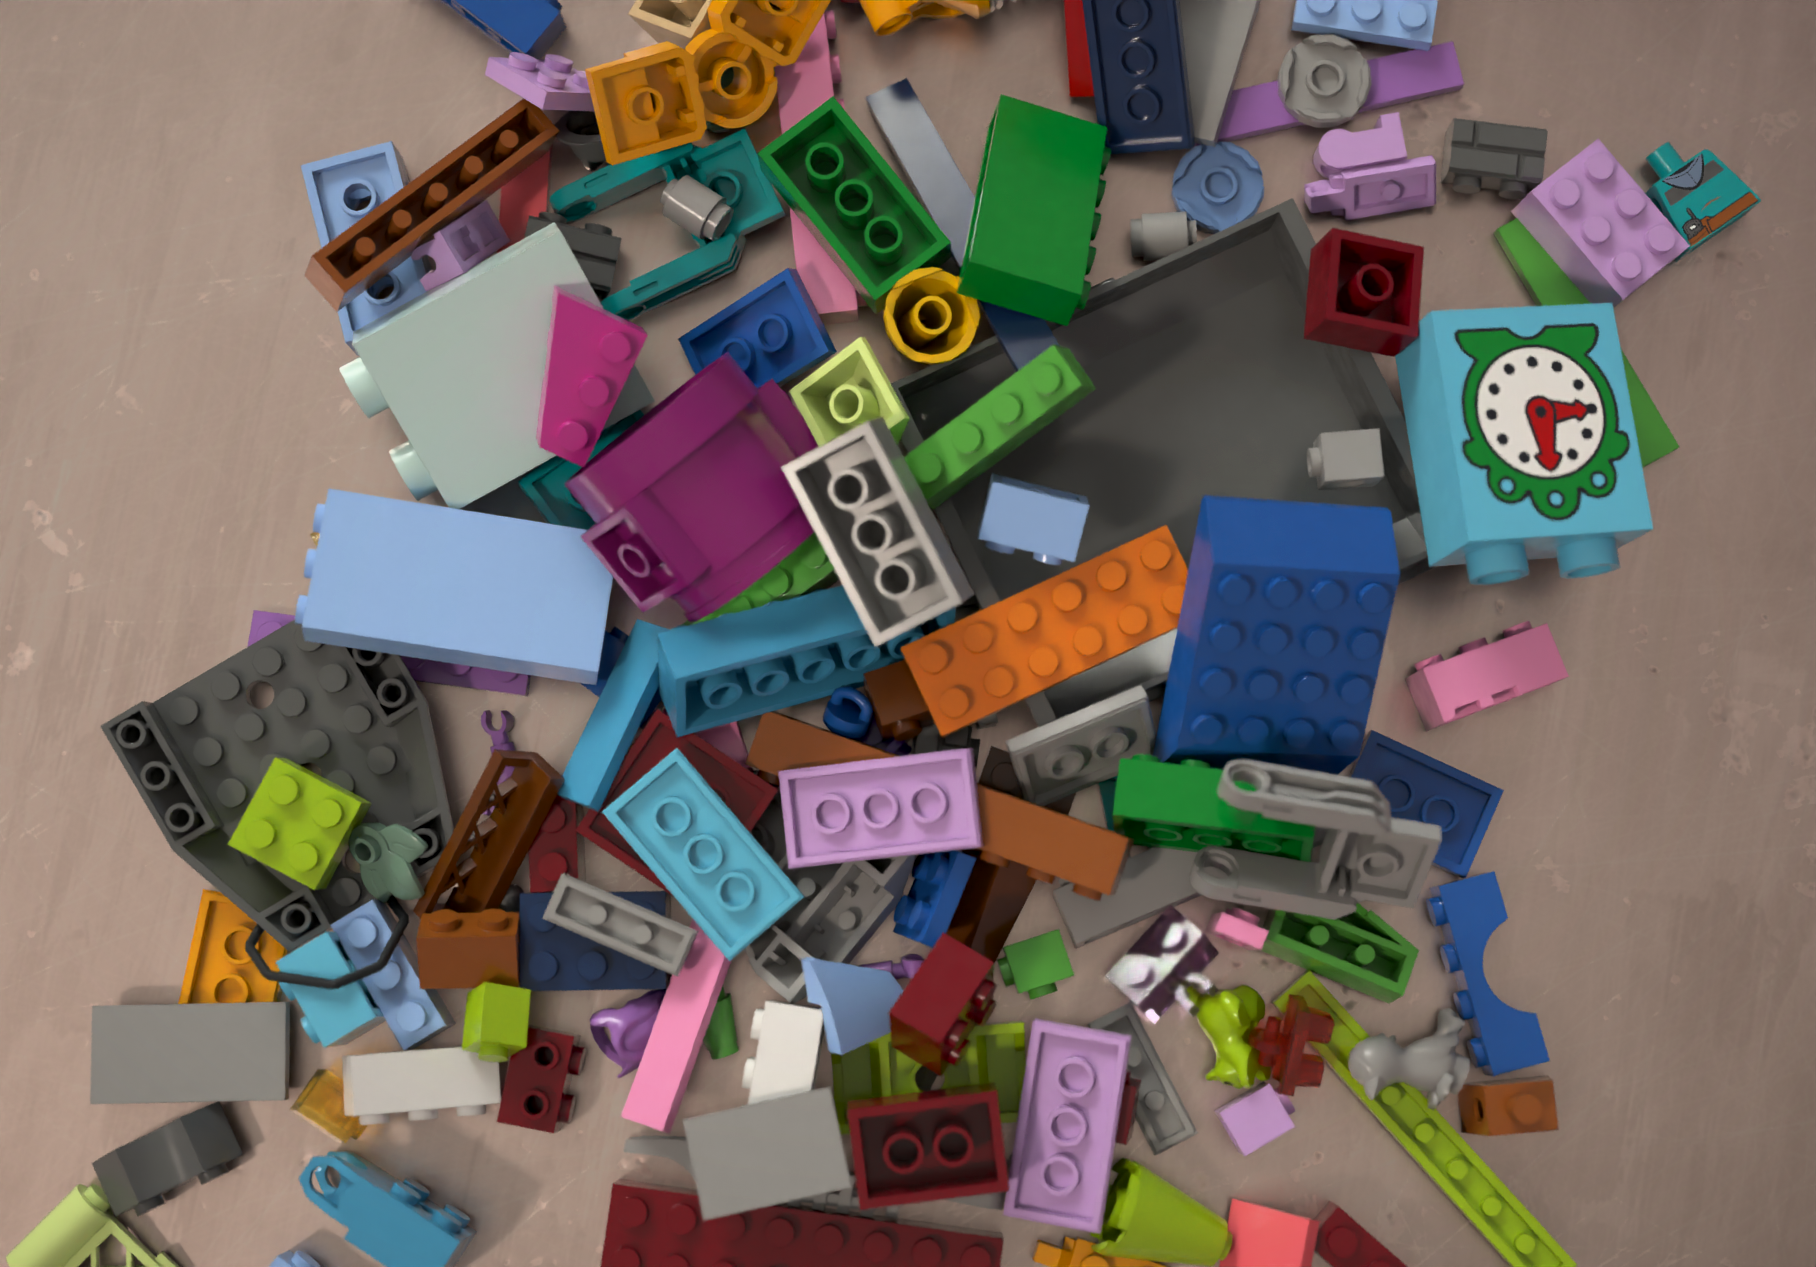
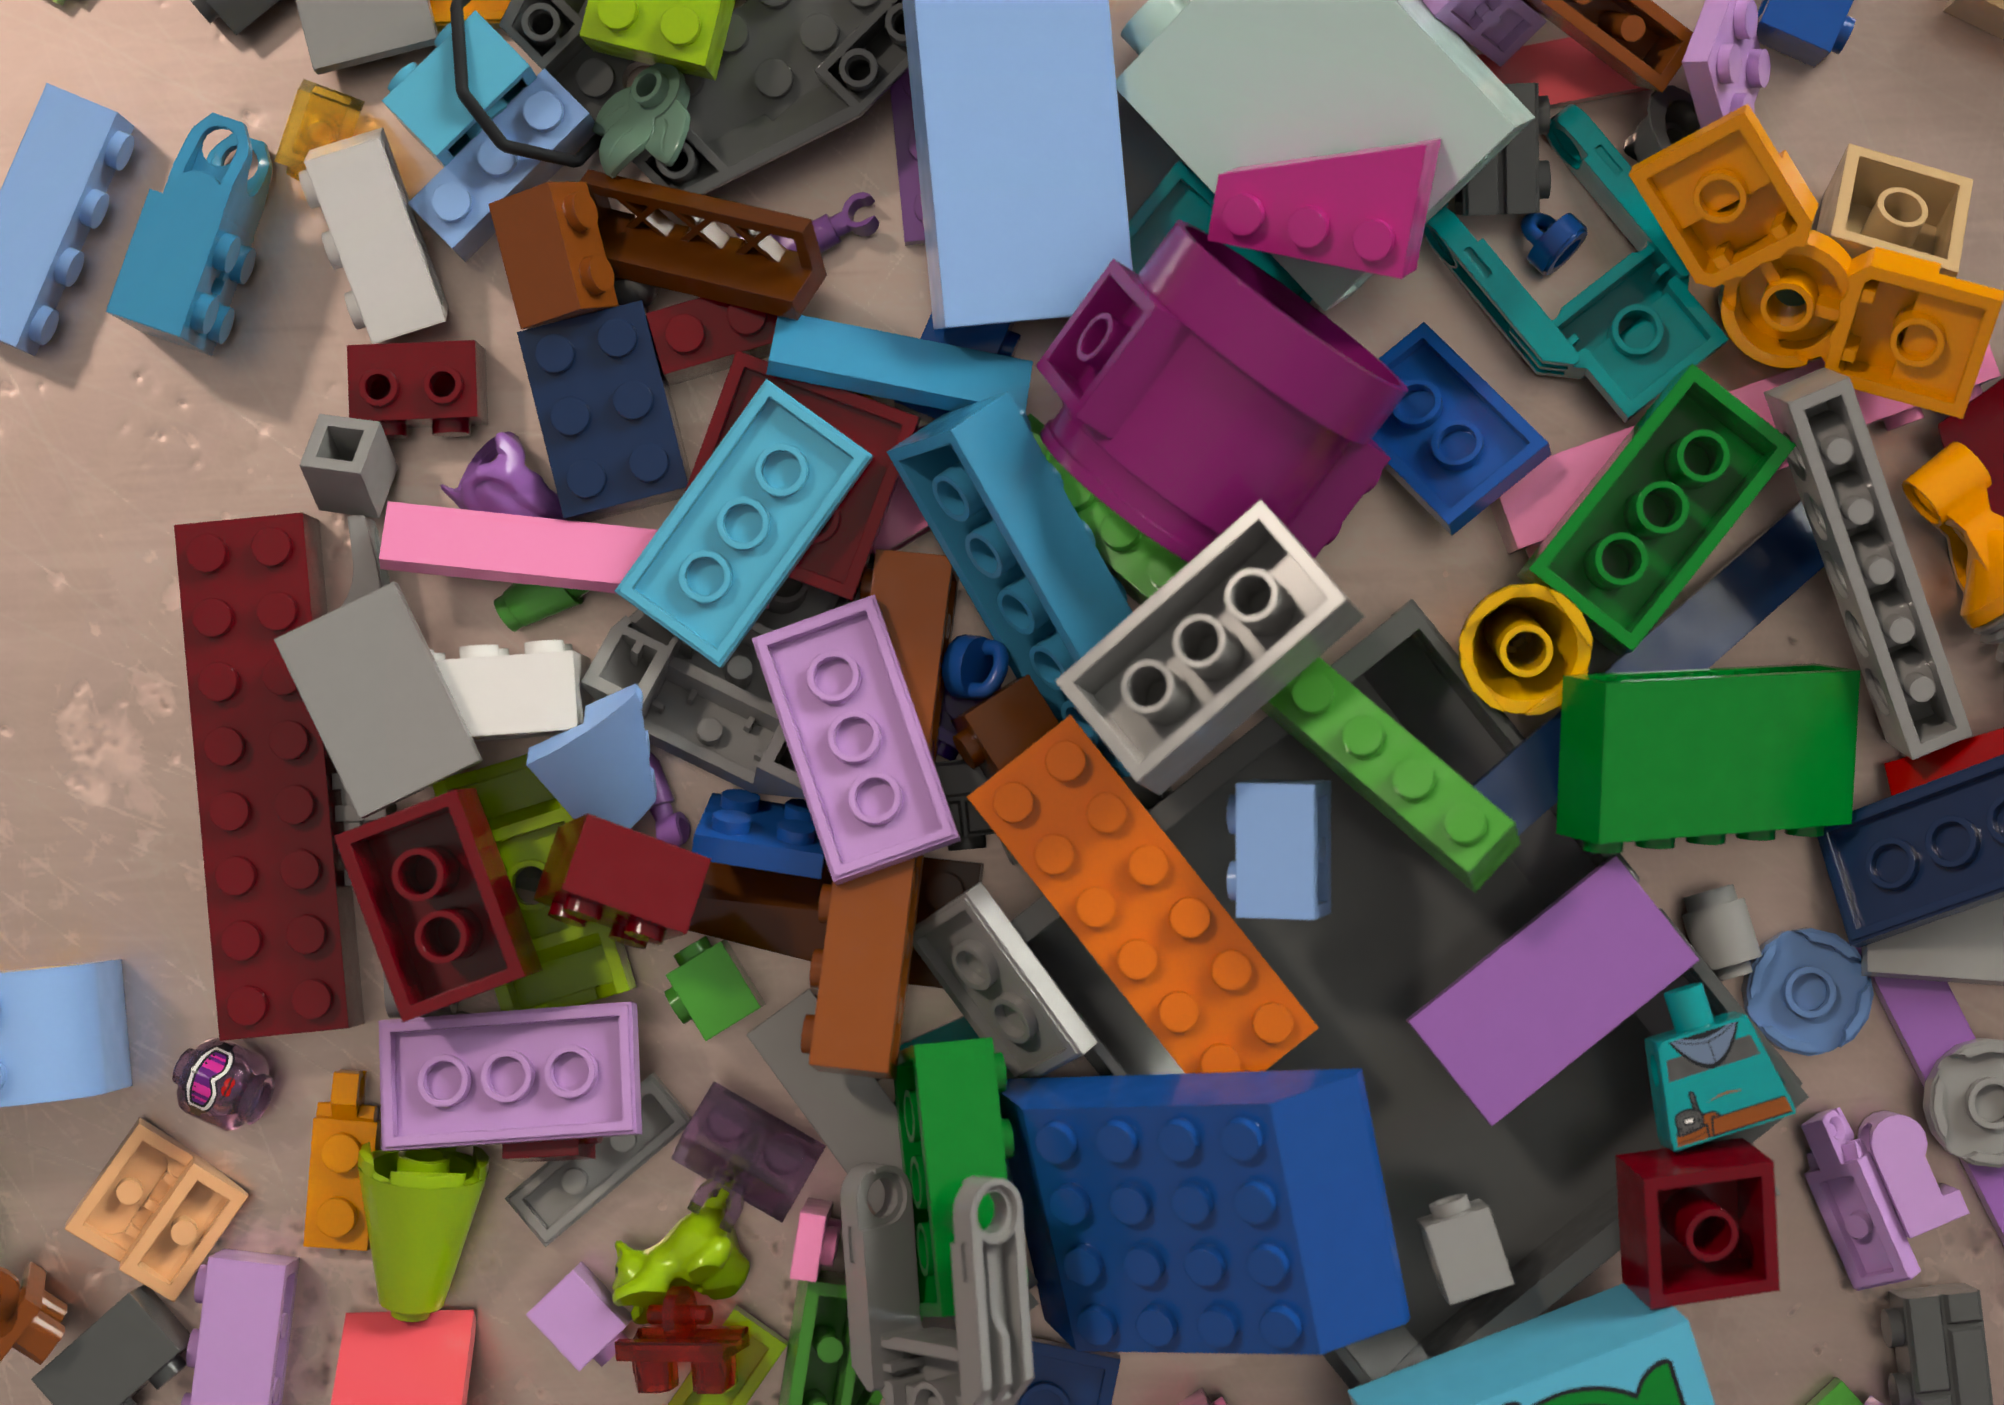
camera: 75 degrees right, 5 degrees up
lime brick [462,982,531,1062] -> none
light grey tile [543,873,698,977] -> none
light grey brick [660,175,734,241] -> none
yellowish green slope [789,337,910,447] -> none
none -> light grey brick [299,414,398,518]
none -> medium lavender tile [1406,855,1699,1126]
none -> blue tile [1520,212,1587,275]
none -> teal torso [1645,982,1796,1152]
none -> light grey brick [1763,367,1973,760]

